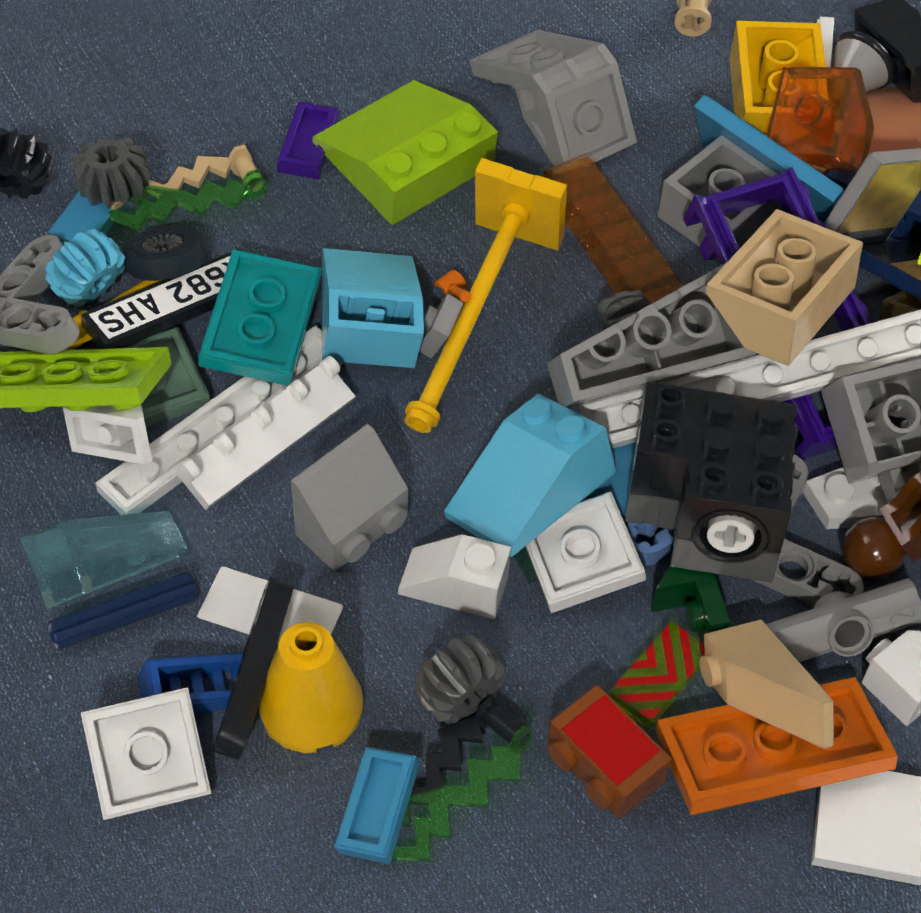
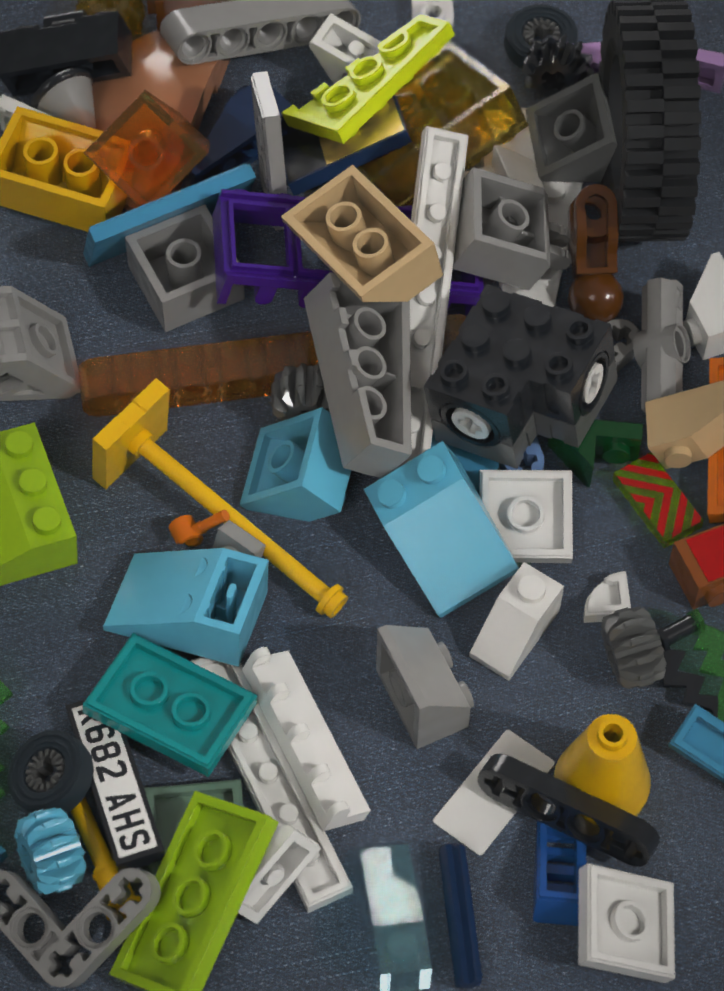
camera: 70 degrees left, 5 degrees up
none -> medium azure slope [240,407,351,522]
none -> white tile [583,571,631,623]

